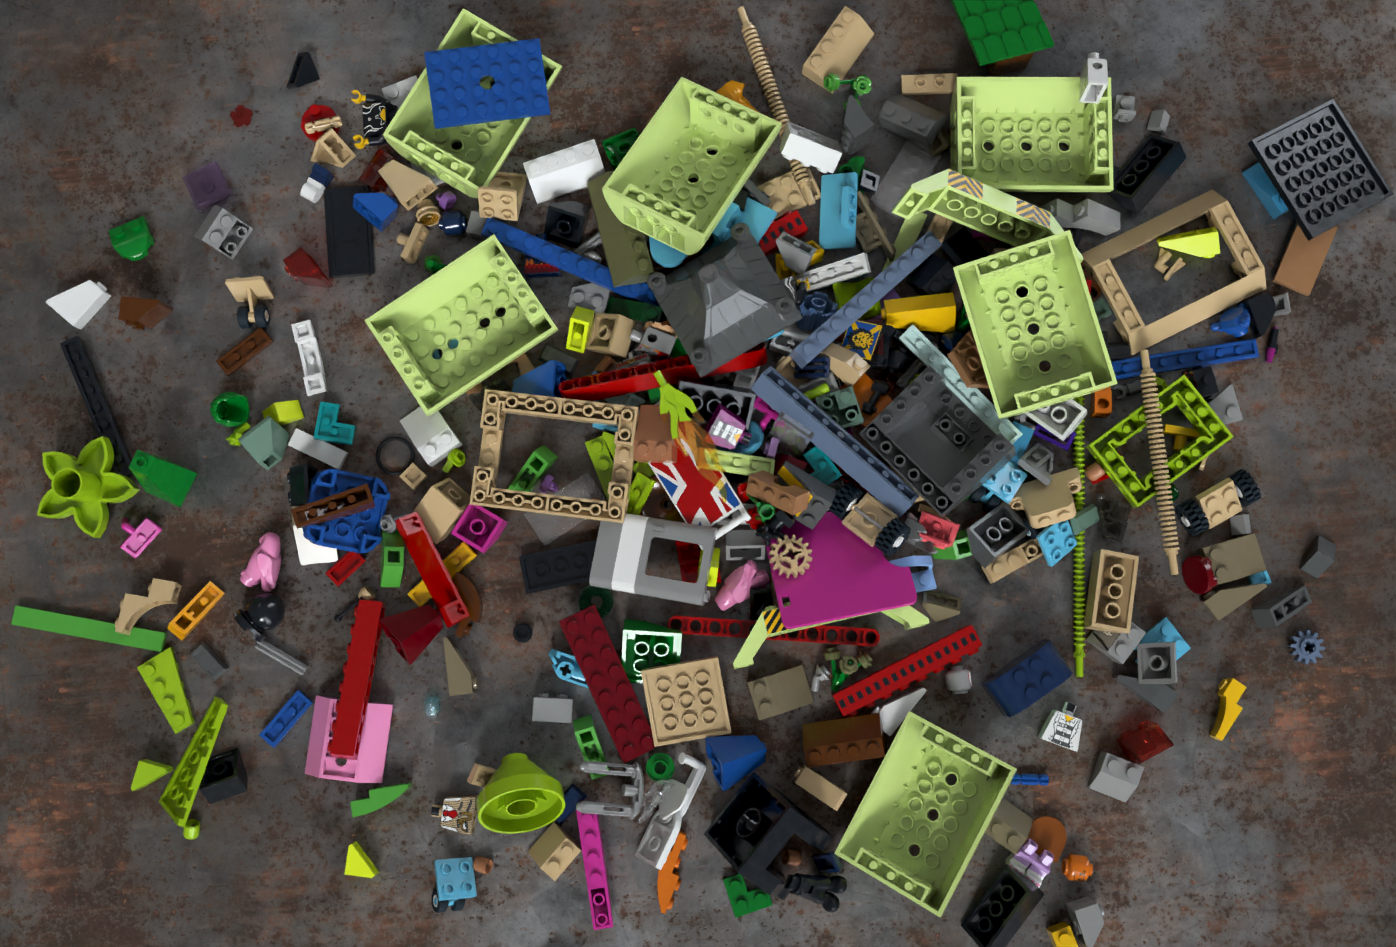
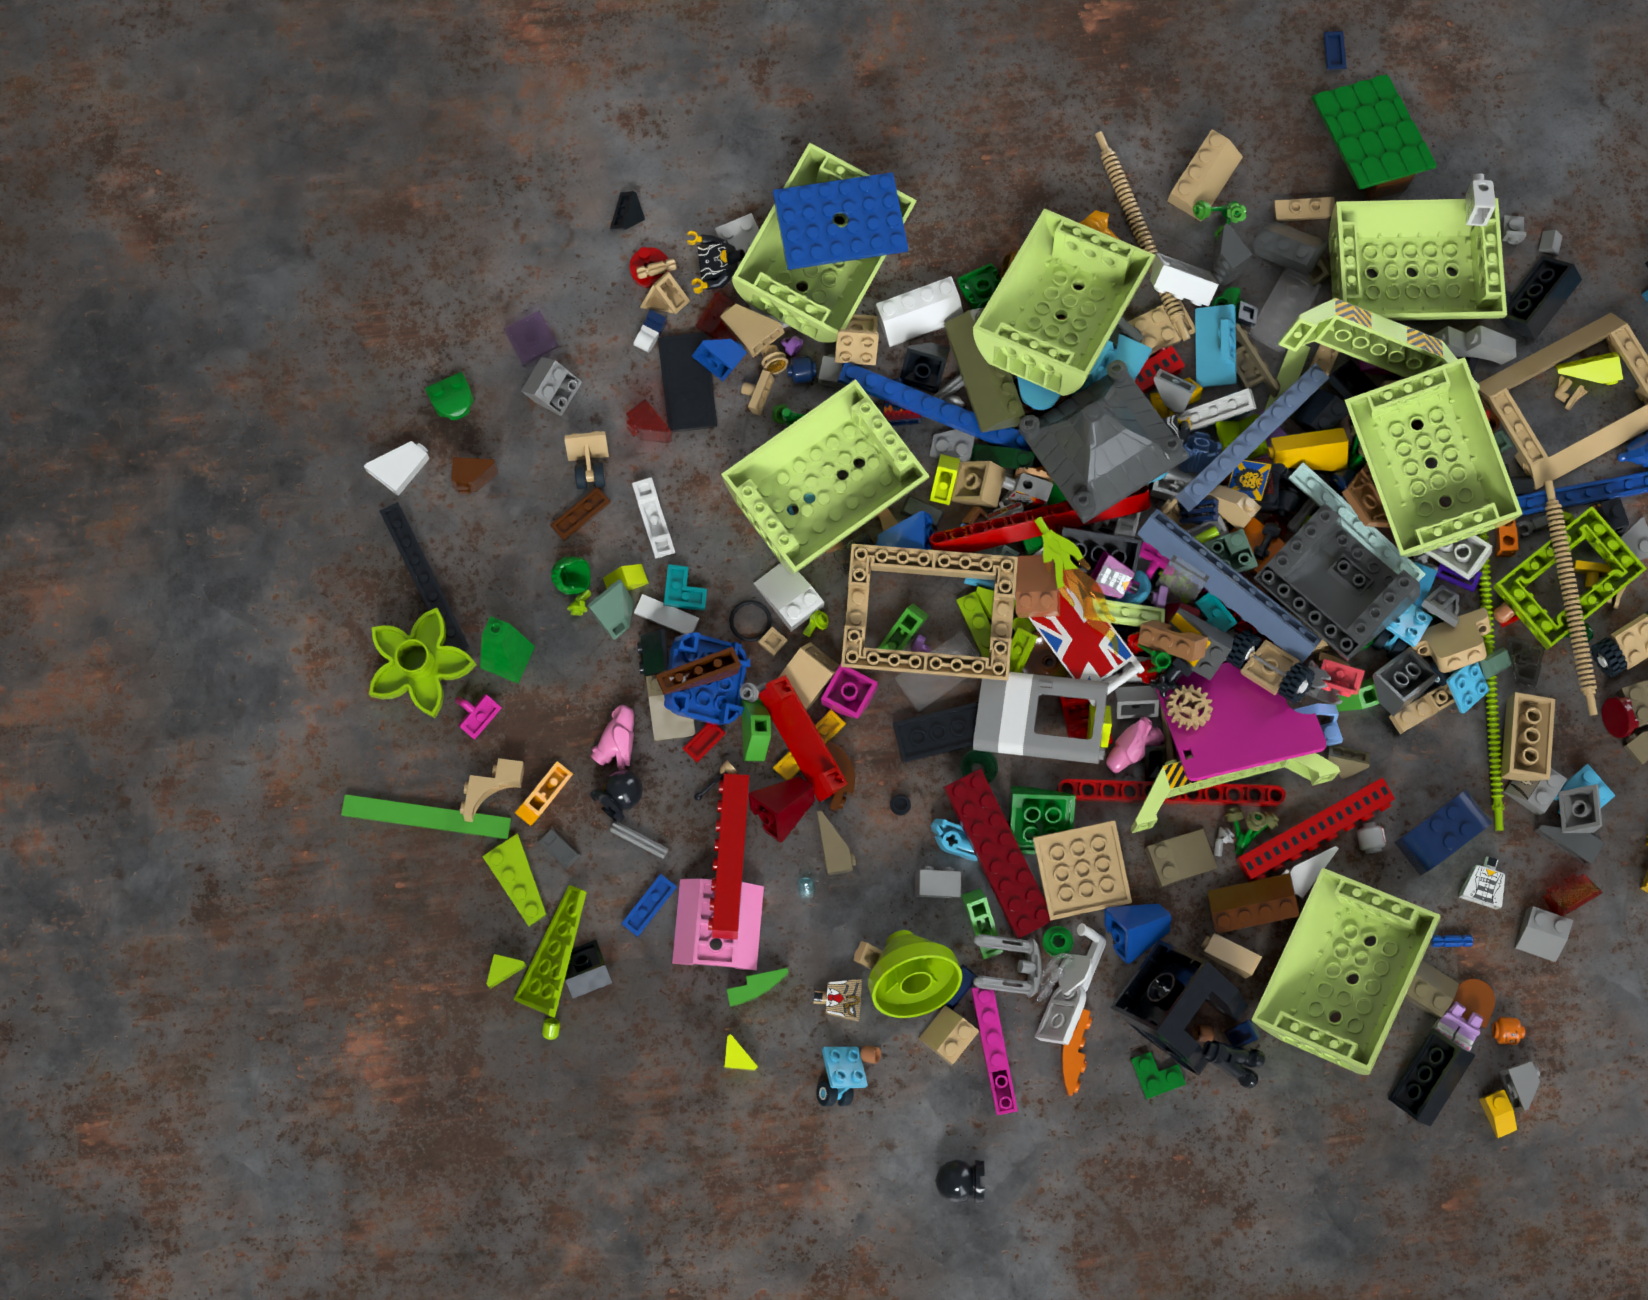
camera: 15 degrees left, 5 degrees down
clear red plant [229,105,253,127] -> none

